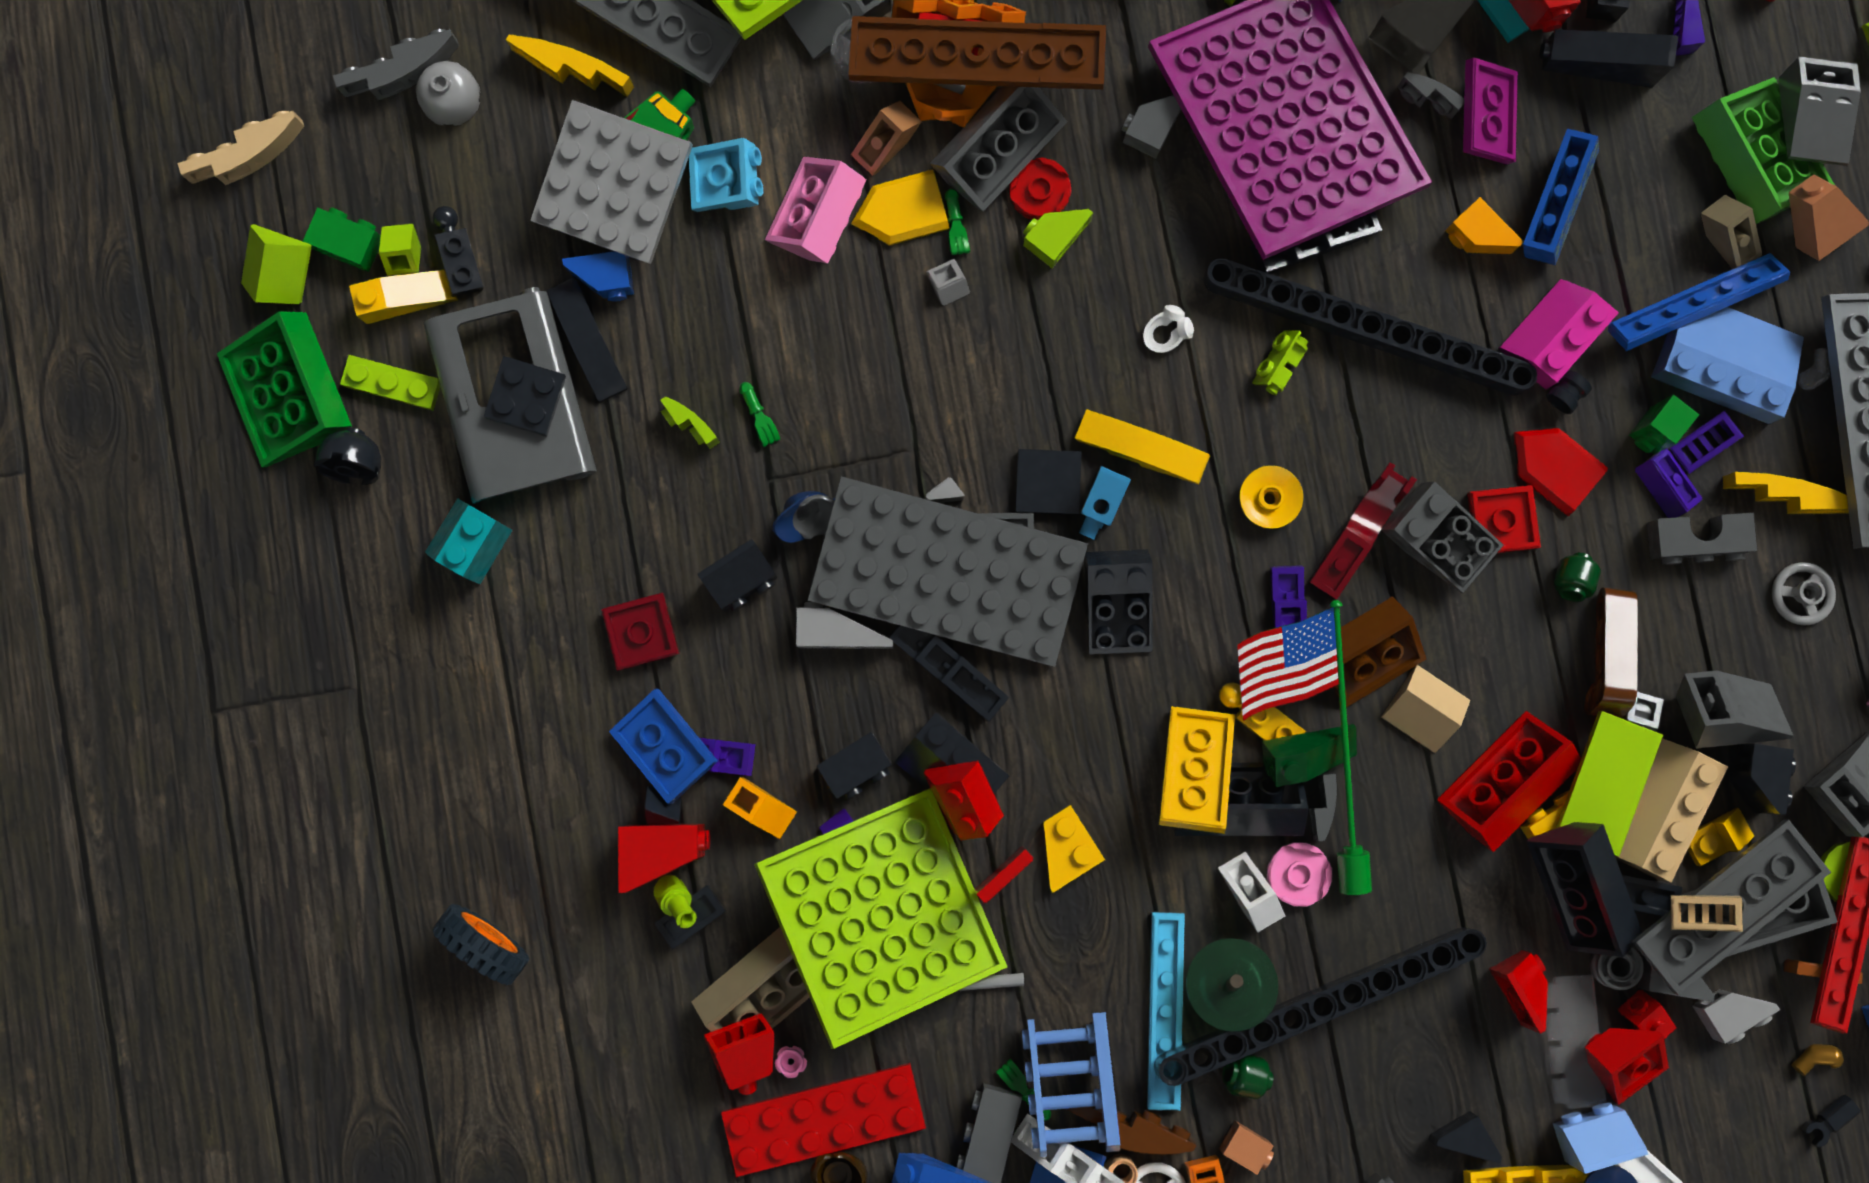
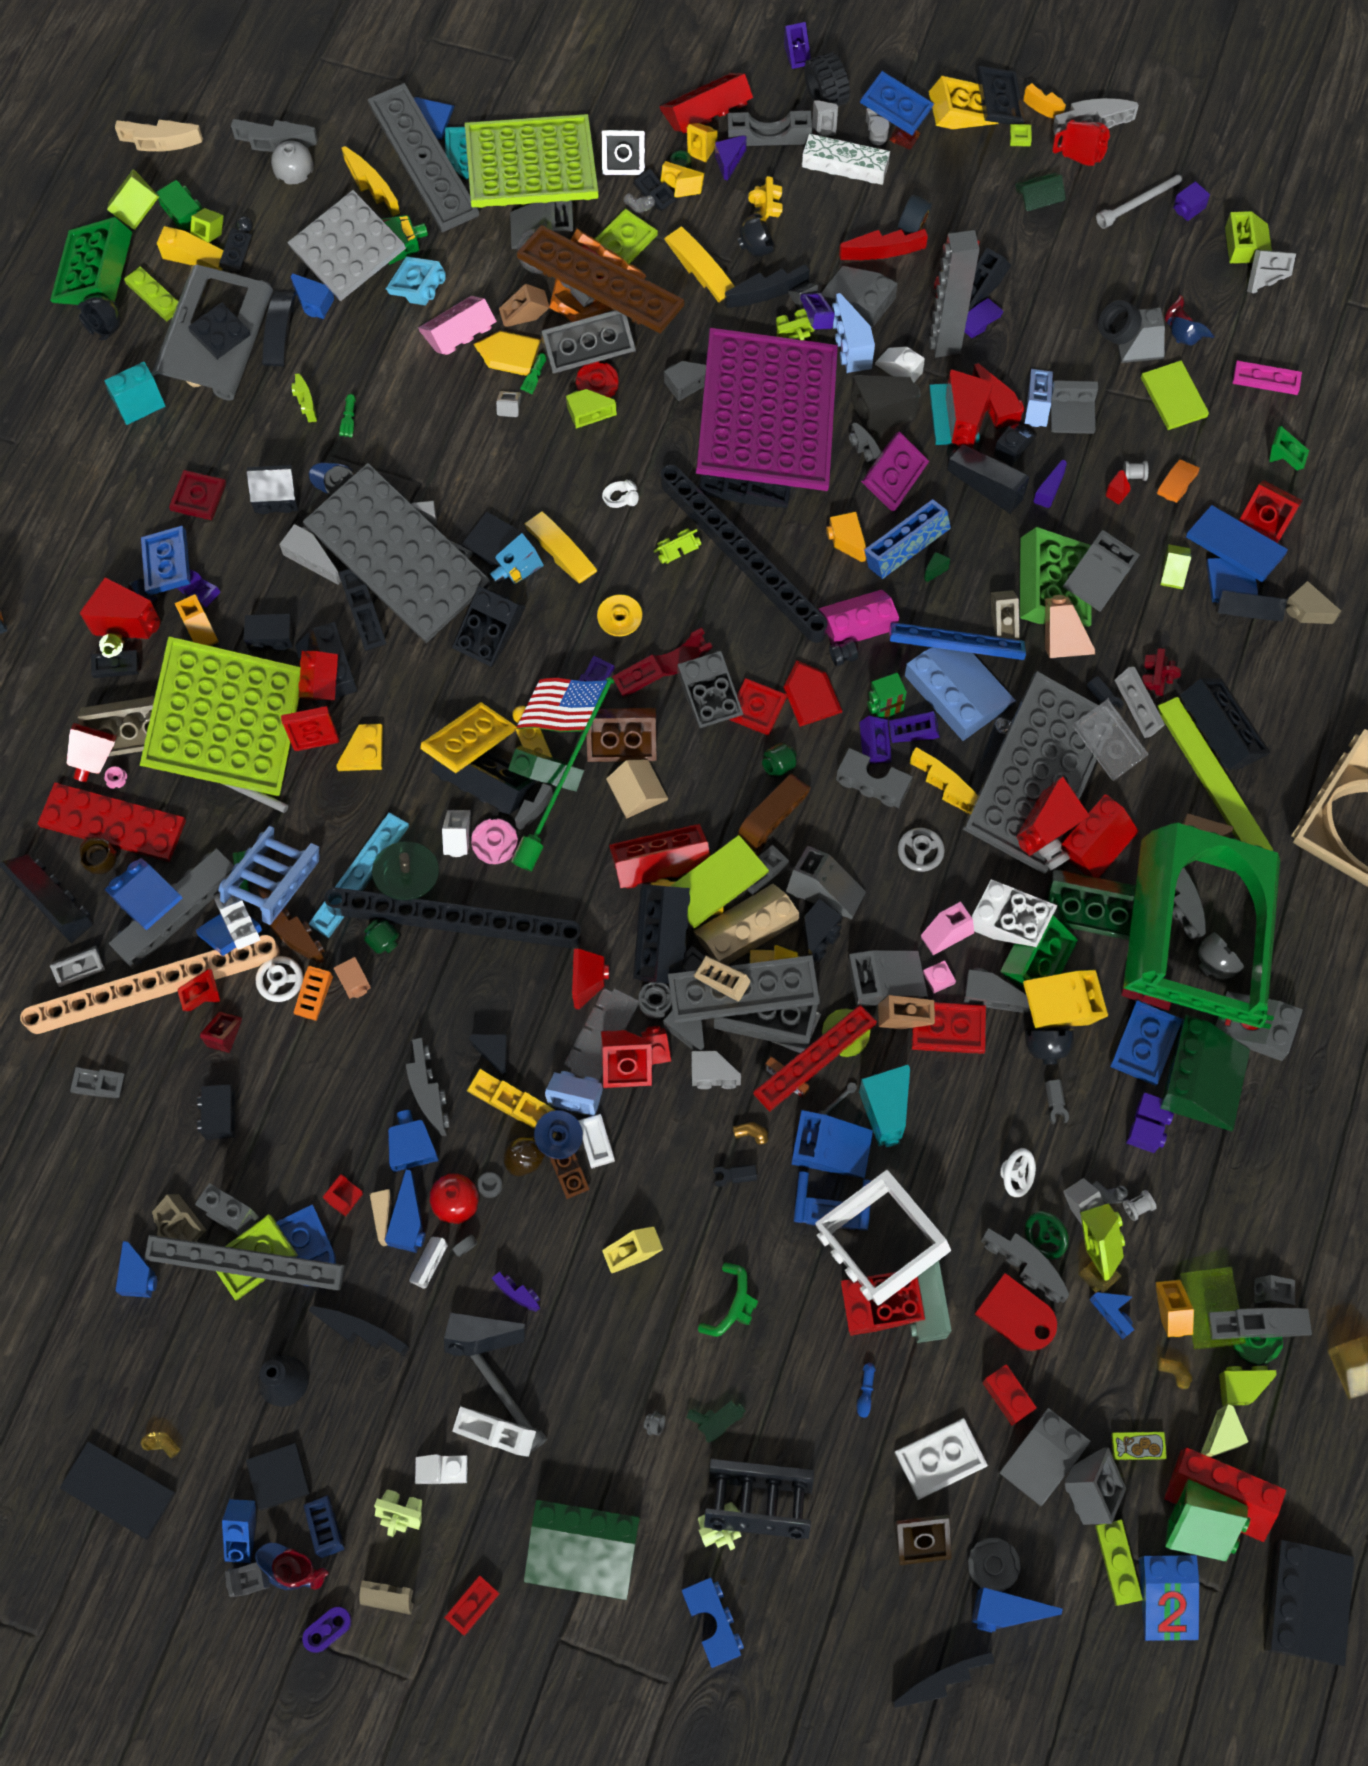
camera: 30 degrees right, 15 degrees down
none -> dark green slope [924,553,950,582]

